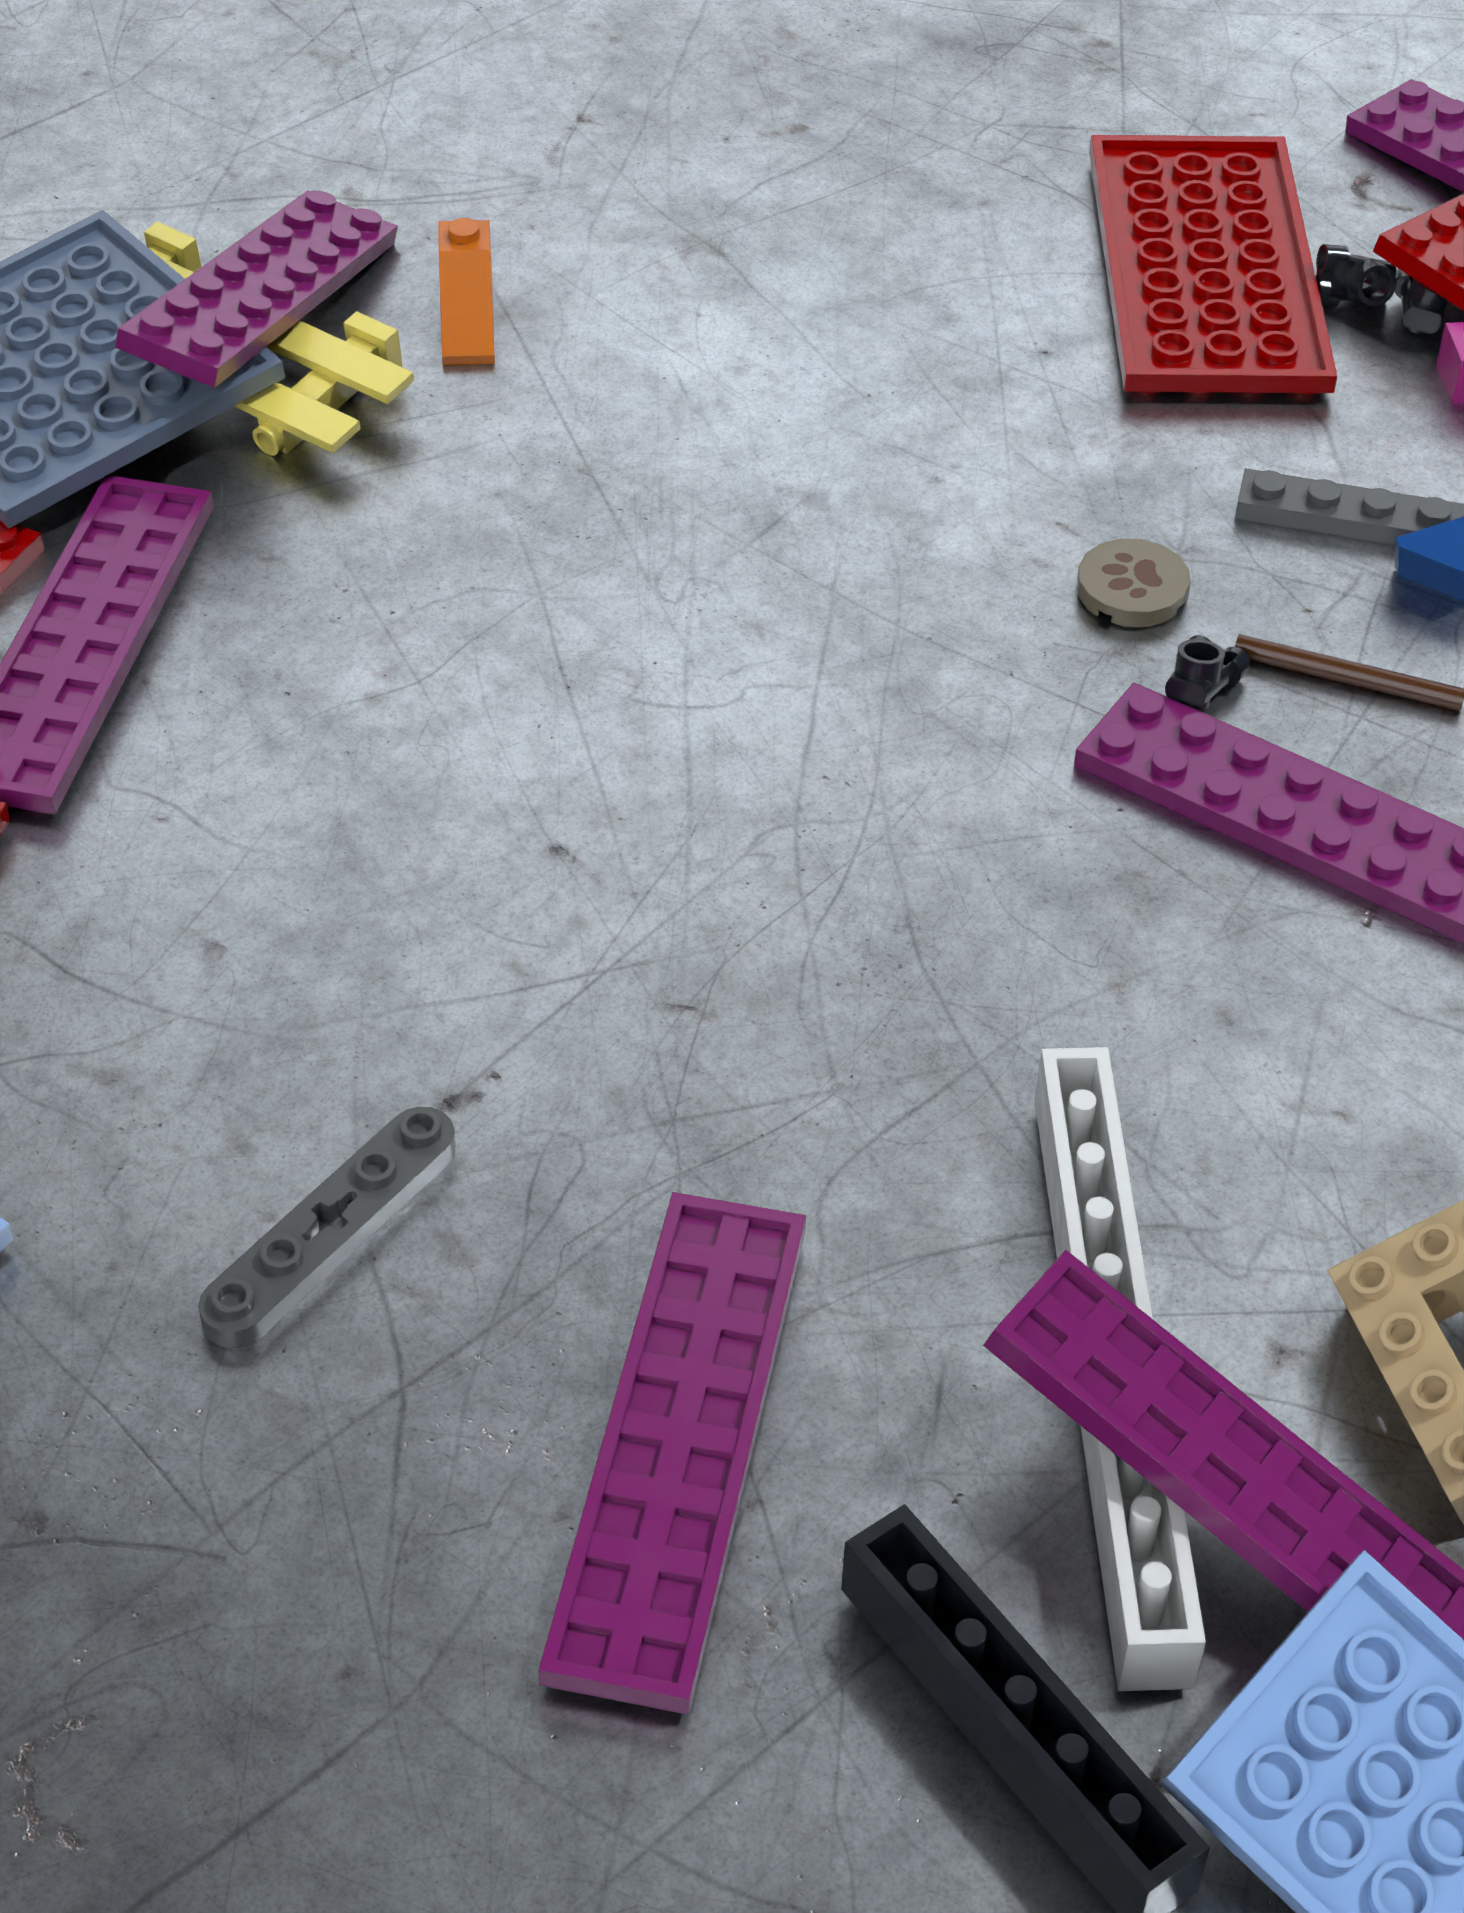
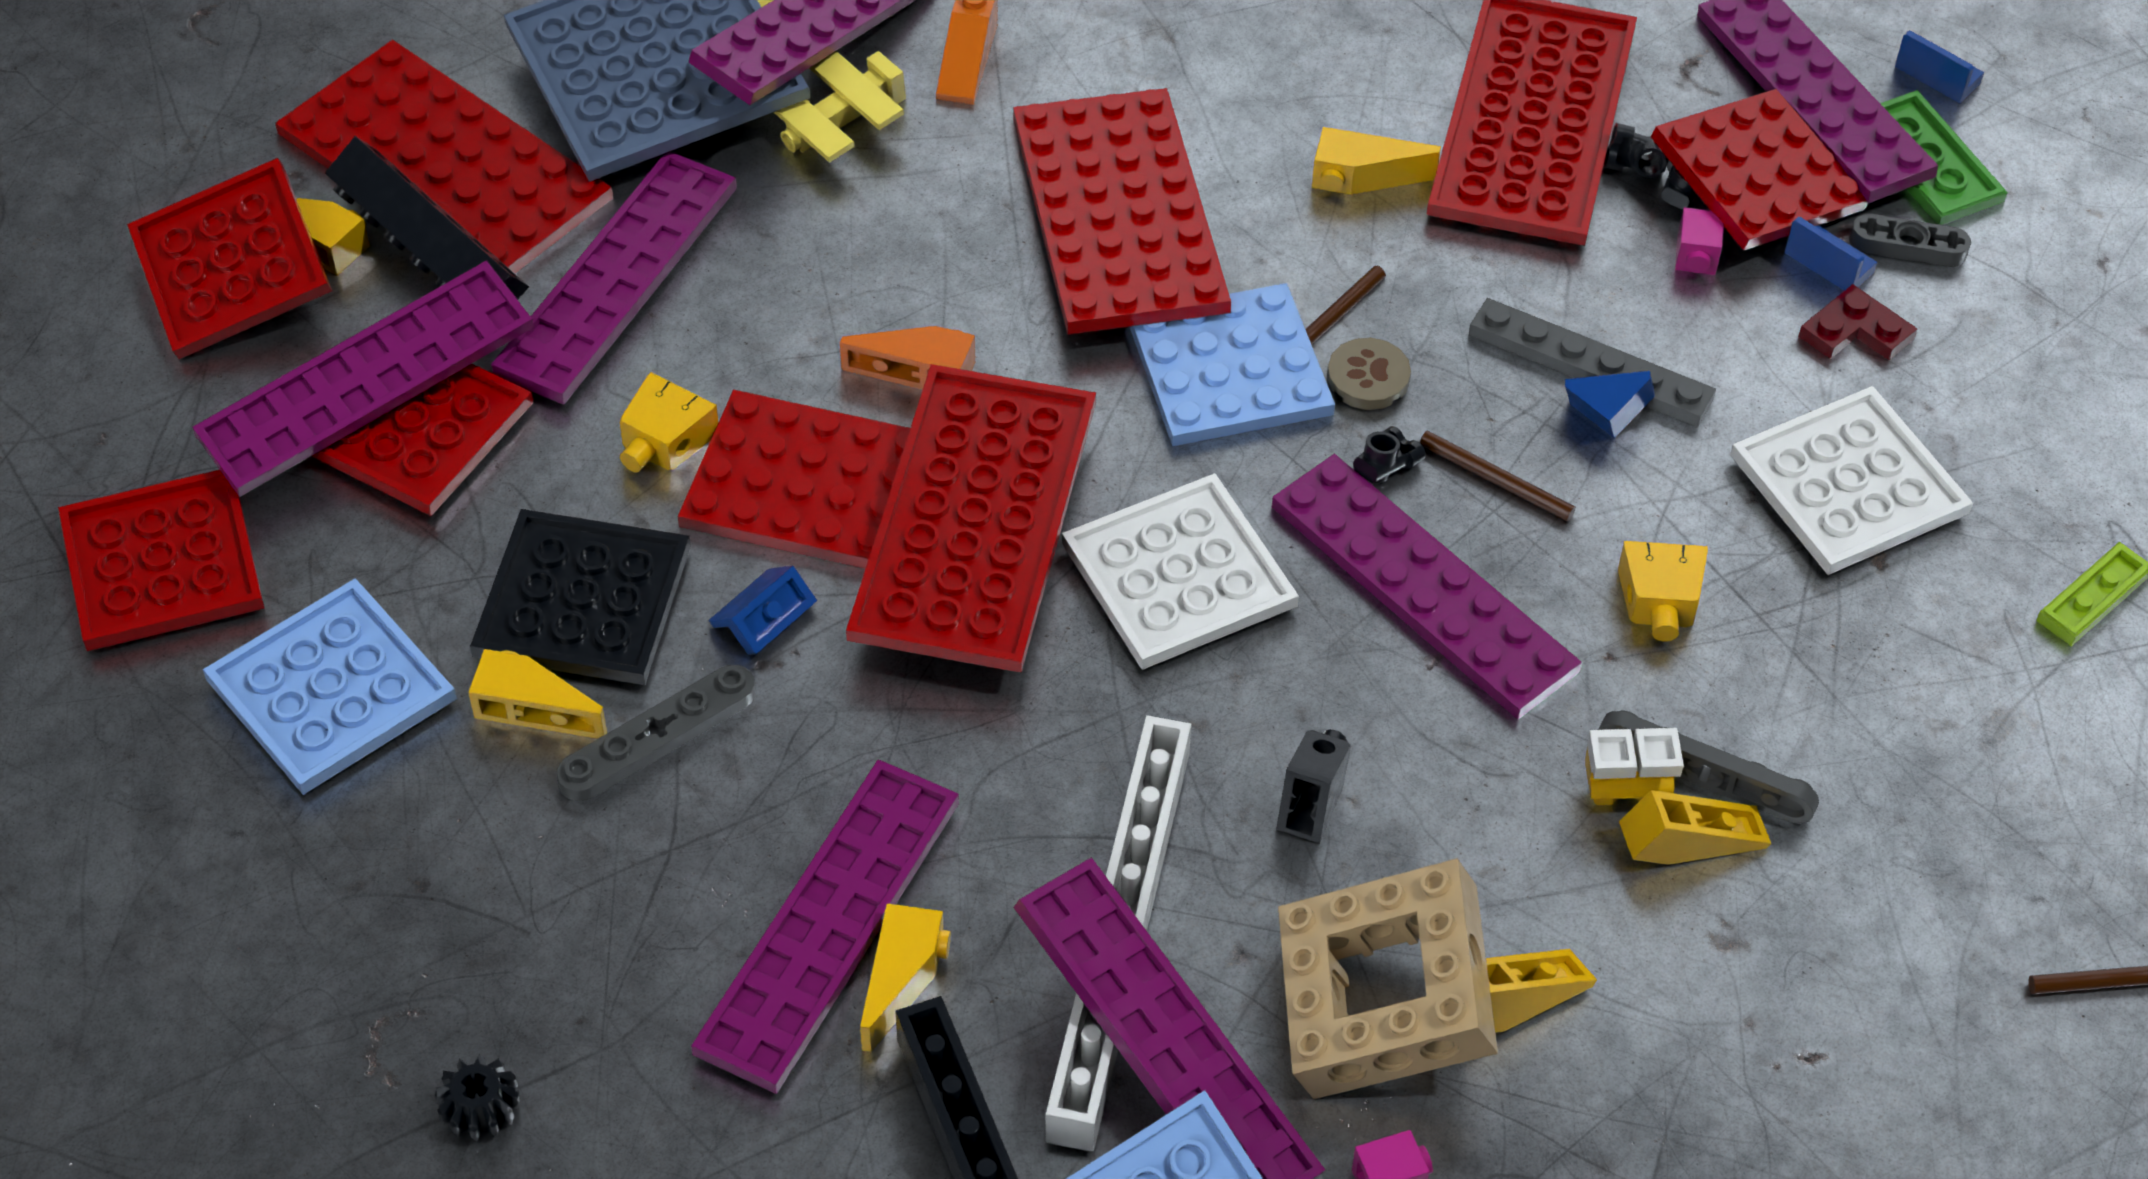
camera: 15 degrees right, 5 degrees up
none -> black gear [435,1053,521,1142]
none -> yellow slope [468,649,607,739]
none -> black plate [470,509,691,685]
none -> yellow torso [619,372,719,473]
none -> red plate [677,389,910,569]
none -> blue panel [709,565,818,655]
none -> orange slope [840,326,976,390]
none -> red plate [846,364,1096,673]
none -> yellow slope [860,904,951,1052]
none -> red plate [1013,88,1231,334]
none -> white plate [1062,473,1299,670]
none -> light blue plate [1129,283,1335,447]
none -> black torso [1276,729,1351,844]
none -> reddish brown bar [1305,265,1386,345]
none -> yellow slope [1312,127,1441,195]

